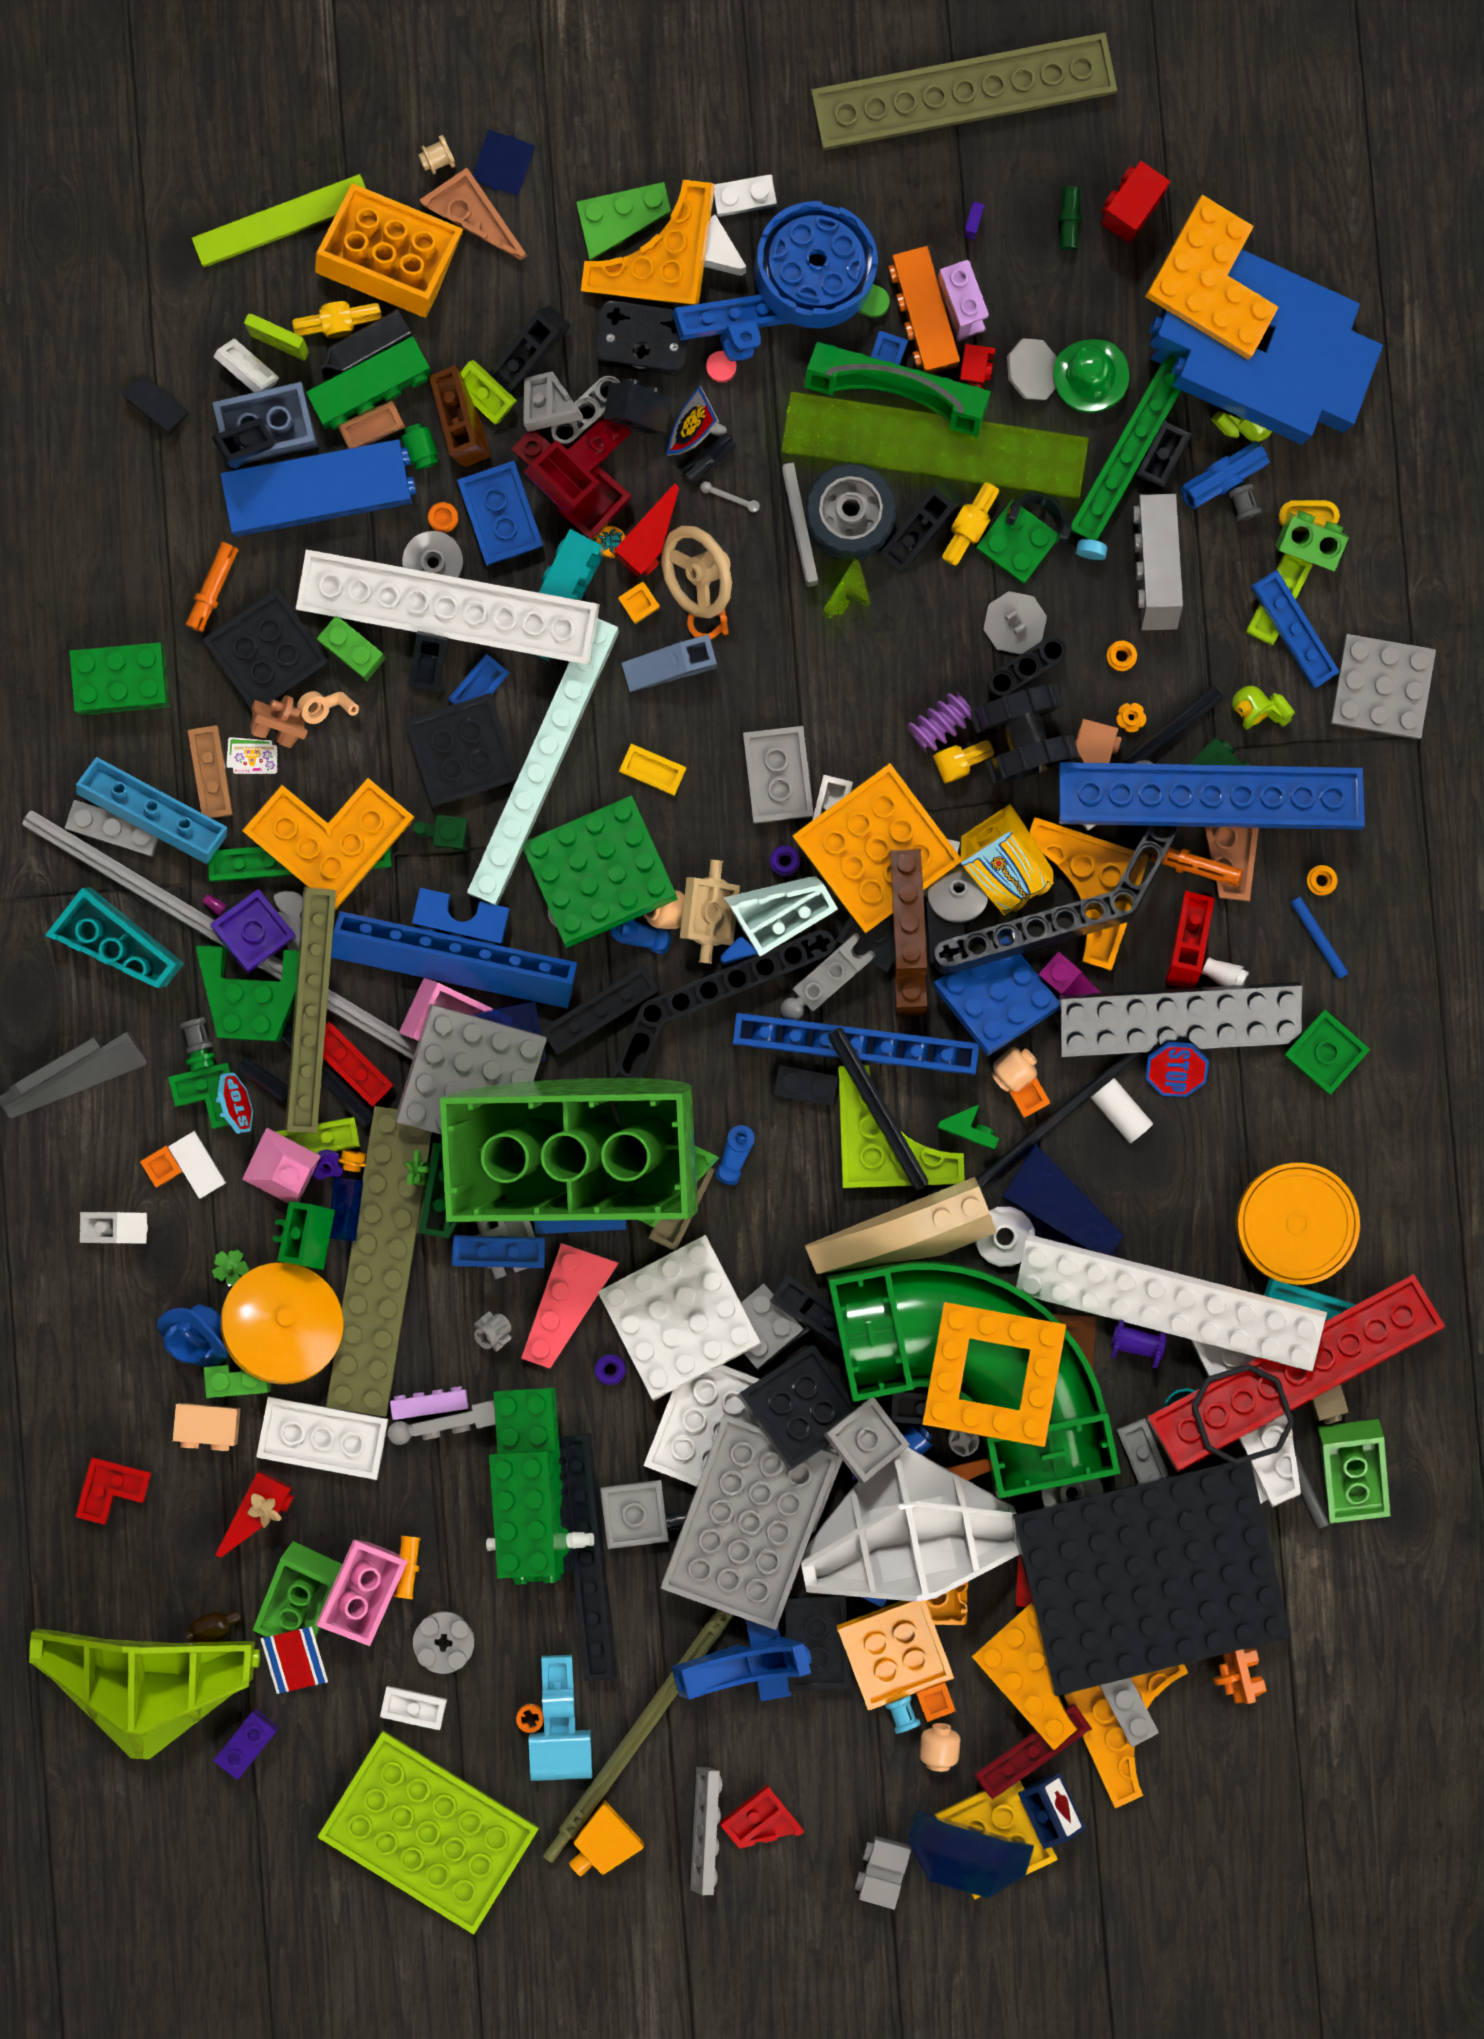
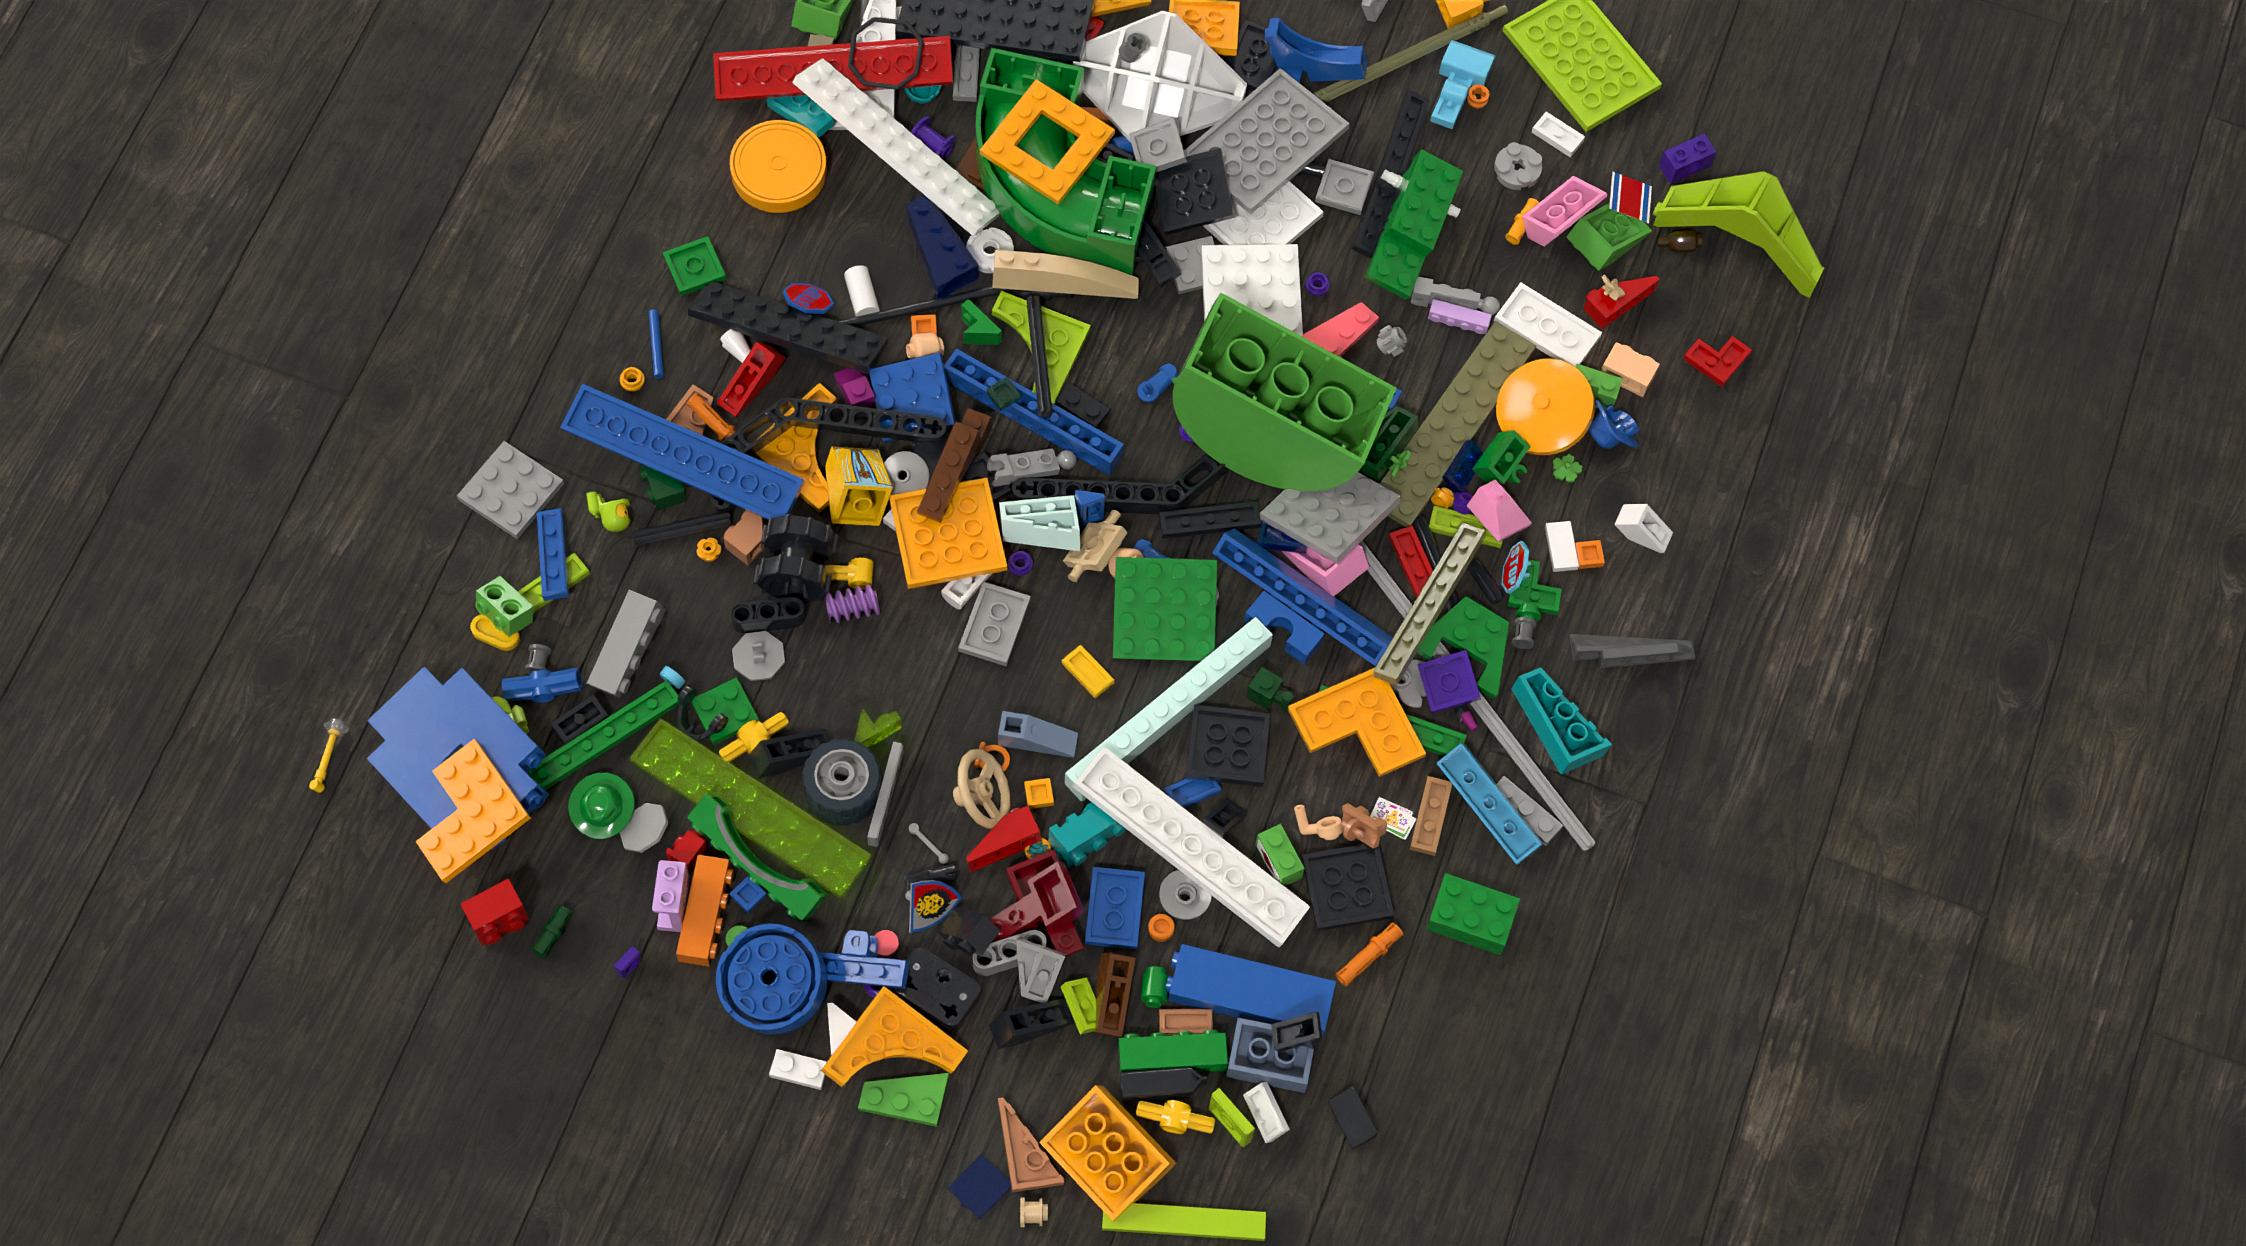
camera: 155 degrees left, 20 degrees down
olive plate [811,32,1117,151] -> none
light orange plate [1106,641,1137,671] -> none
none -> yellow piece [309,718,349,793]
none -> clear green tile [986,377,1021,411]
none -> dark grey bush [1118,33,1147,63]

